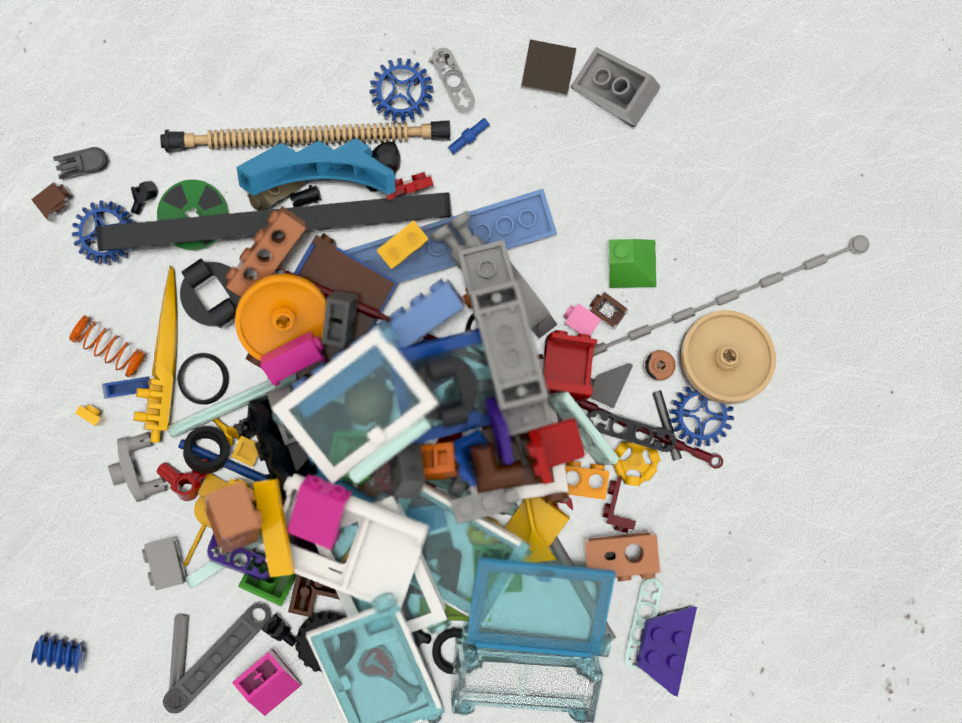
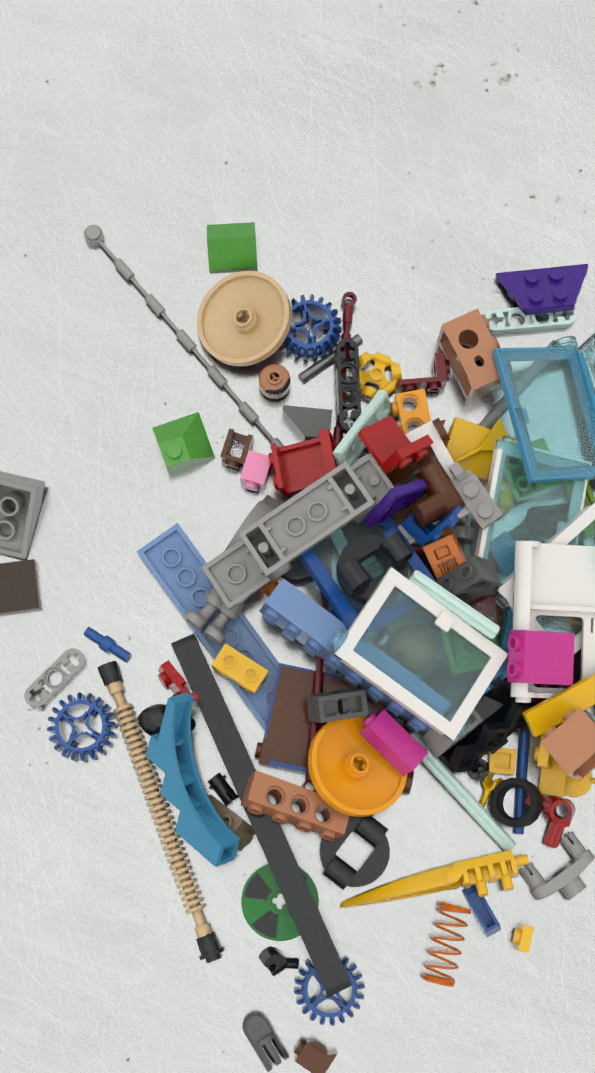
camera: 110 degrees left, 10 degrees down
black tyre [177,353,229,405] -> none
none -> bright green slope [207,222,257,272]

